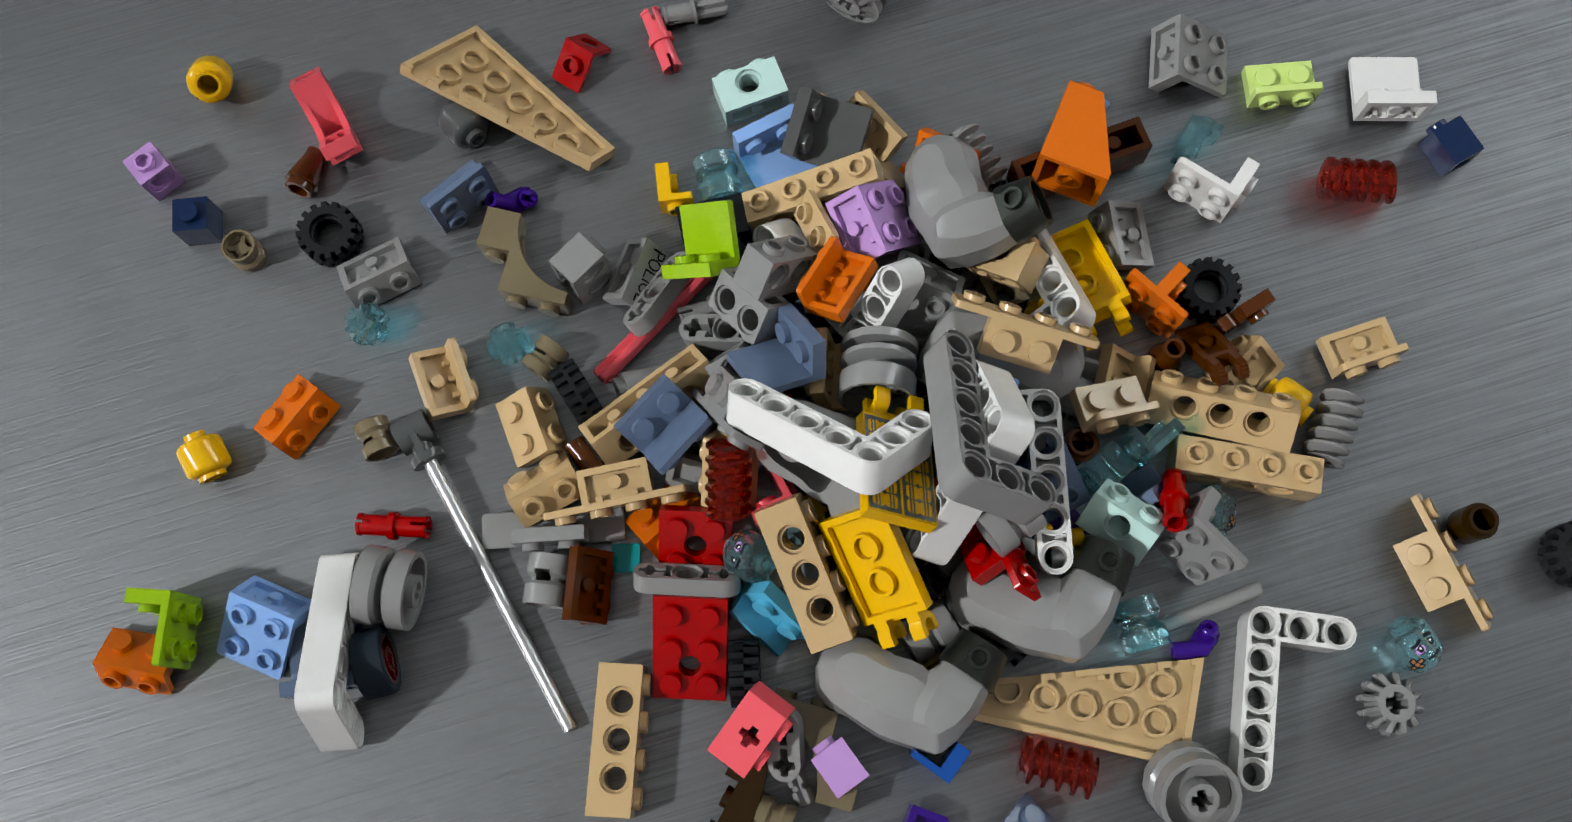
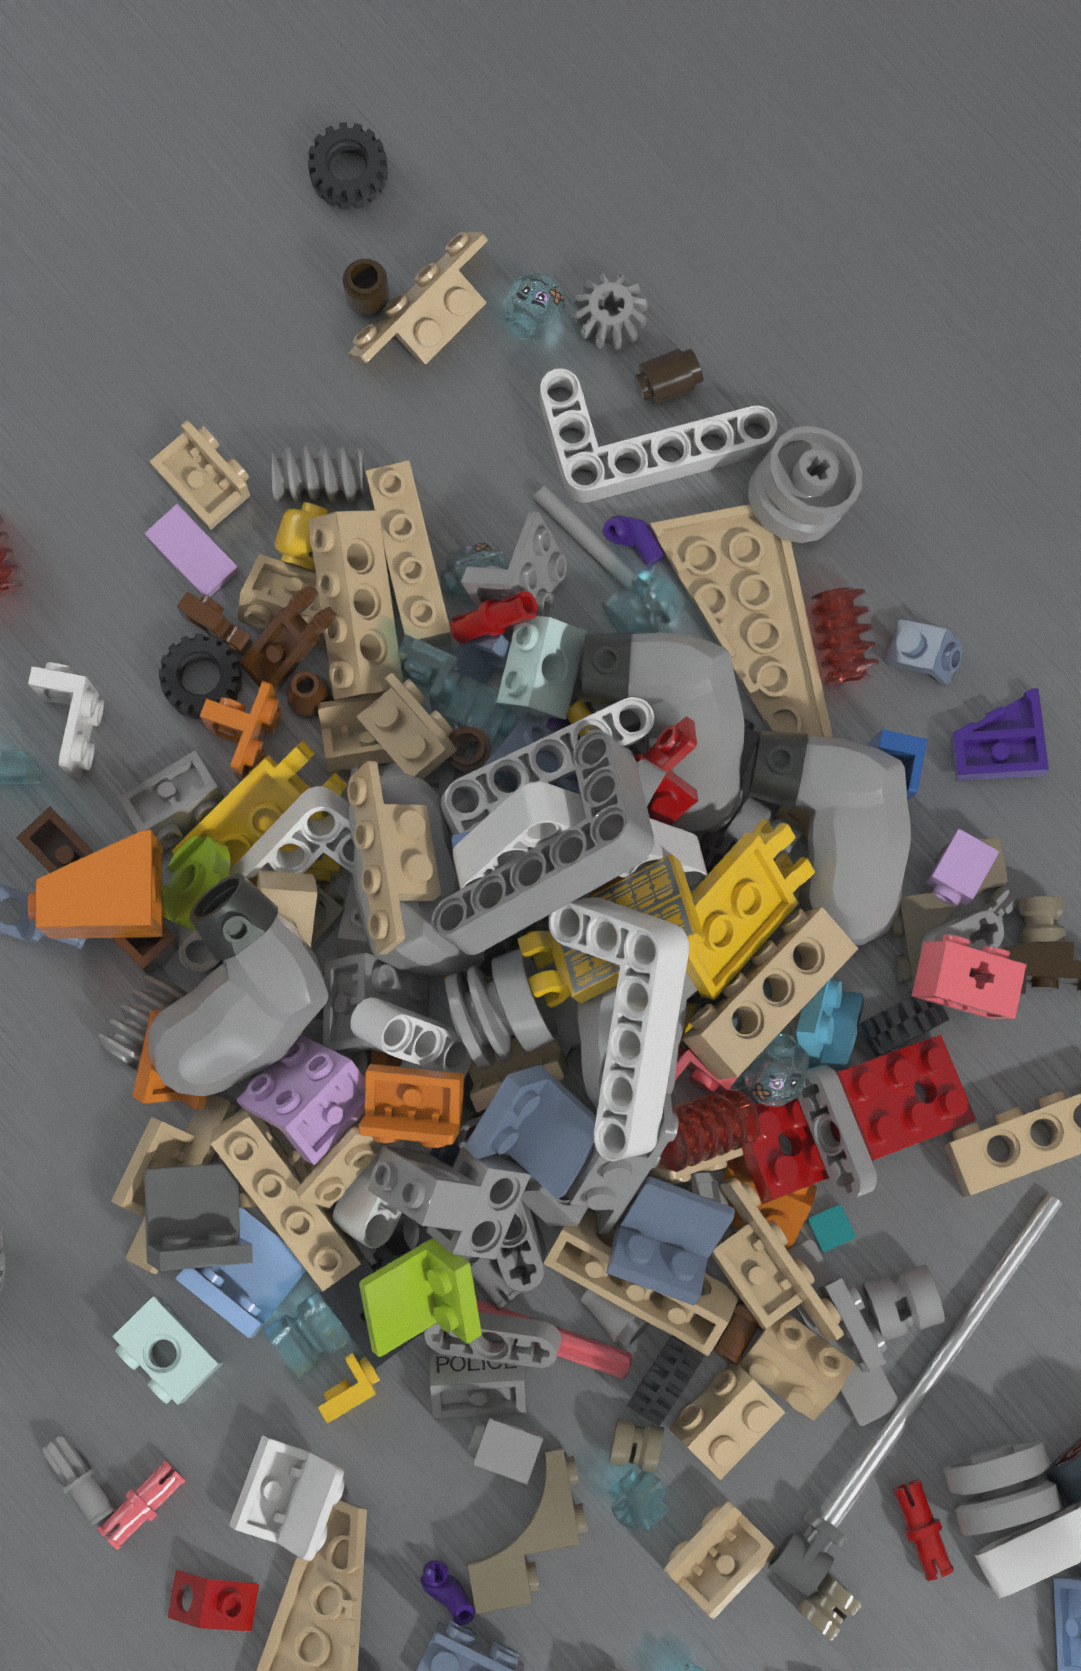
camera: 120 degrees left, 5 degrees up
reddish brown bracket [562,545,614,625] -> none
none -> lavender tile [144,504,239,597]
none -> lime plate [163,836,231,931]
none -> white bracket [229,1435,344,1561]
none -> dark brown brick [634,348,704,406]

